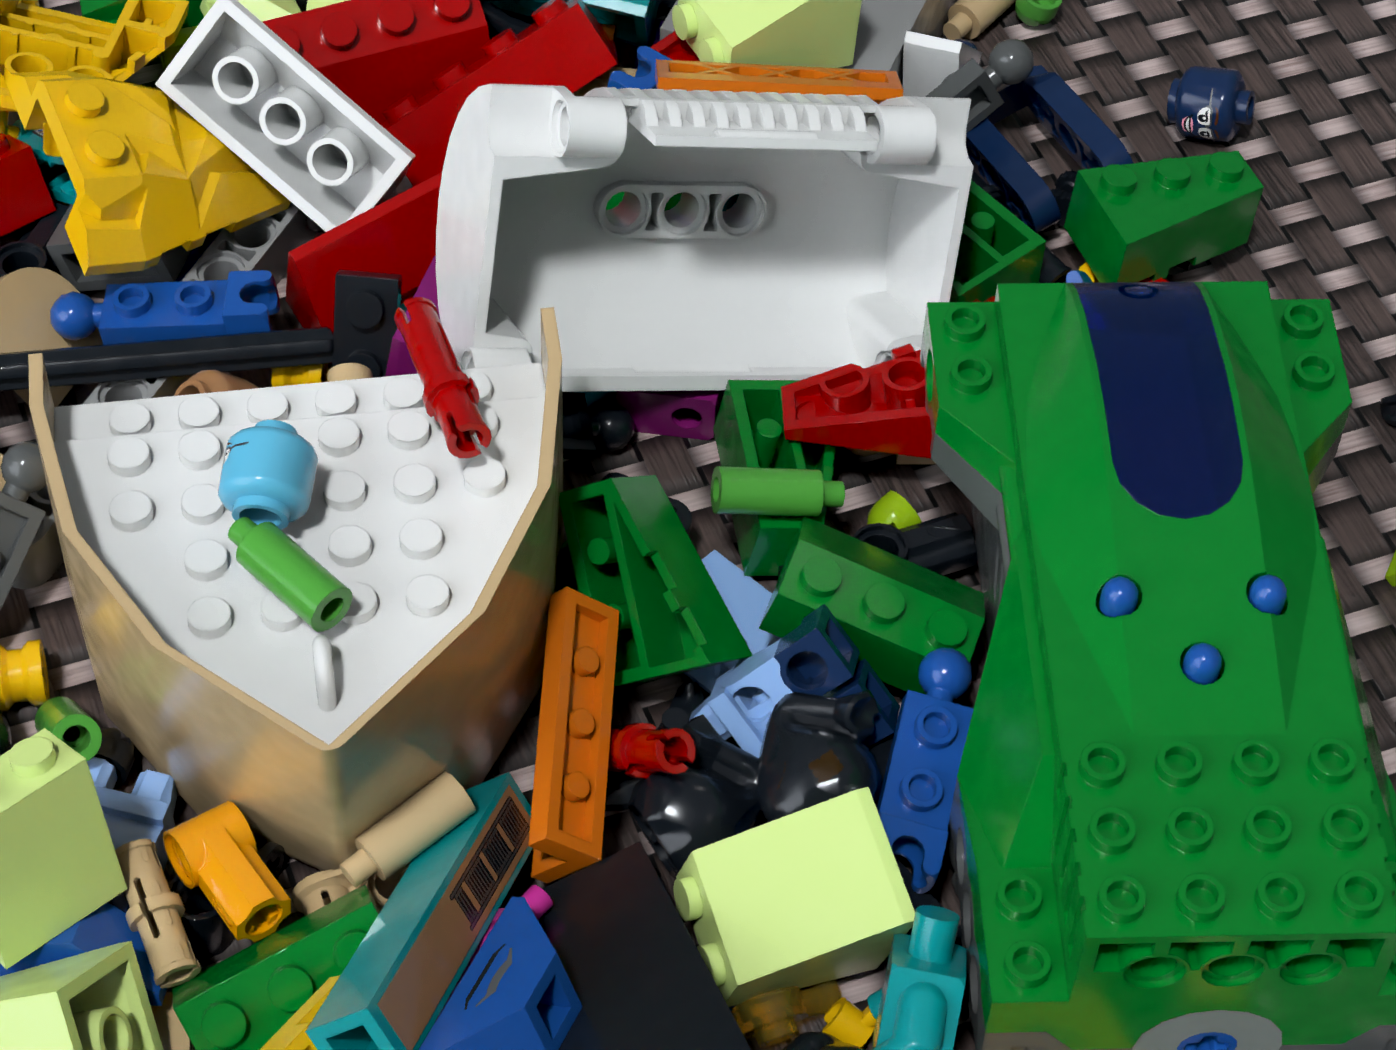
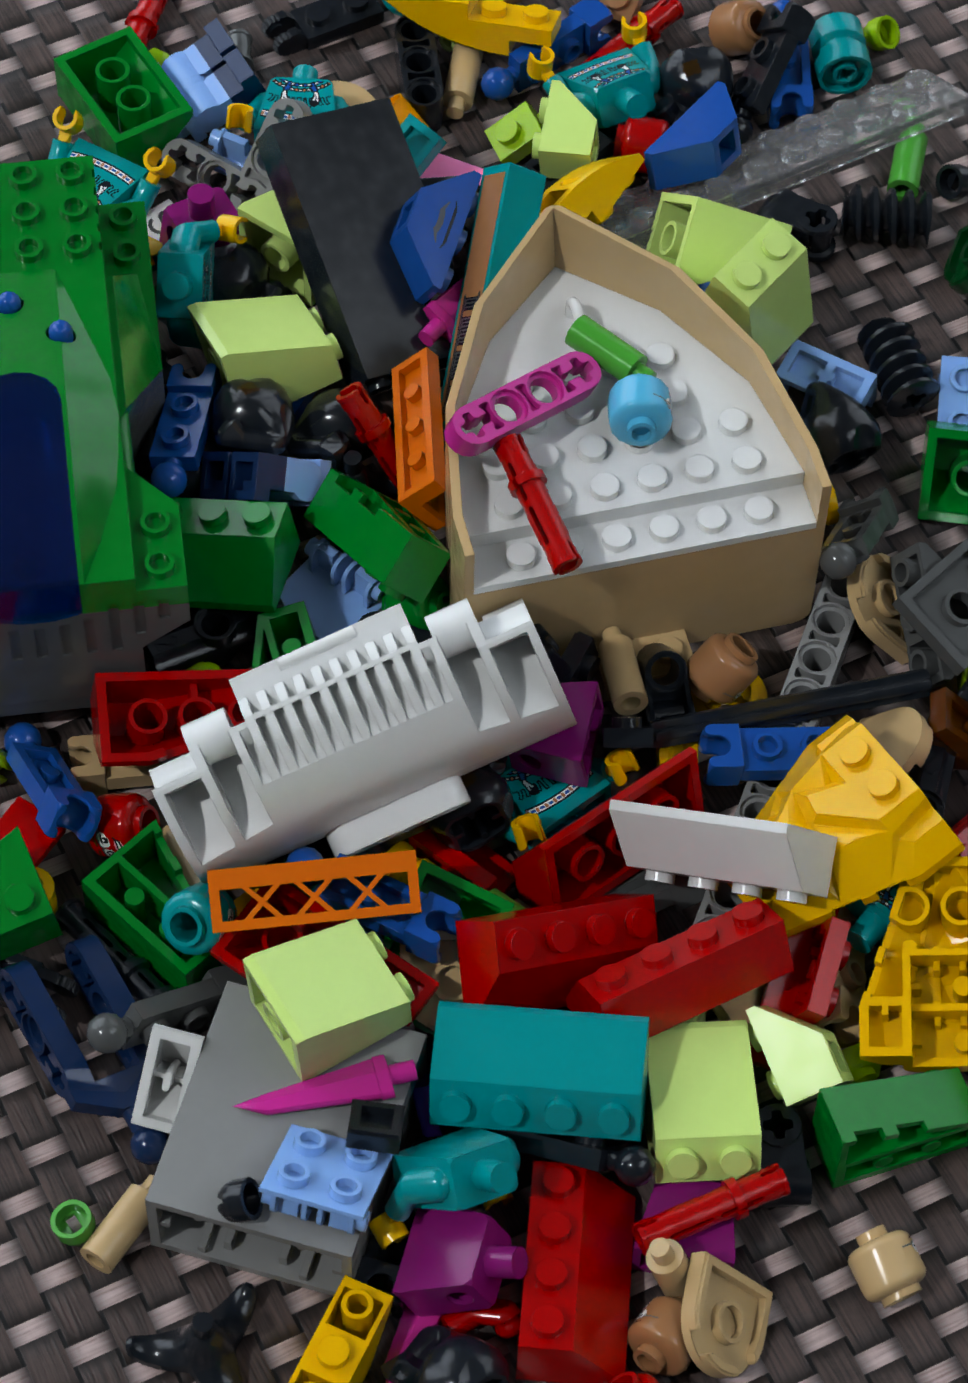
camera: 175 degrees right, 5 degrees up
bright green cylinder [711,466,845,517] -> none
none -> dark pink beam [444,351,601,457]

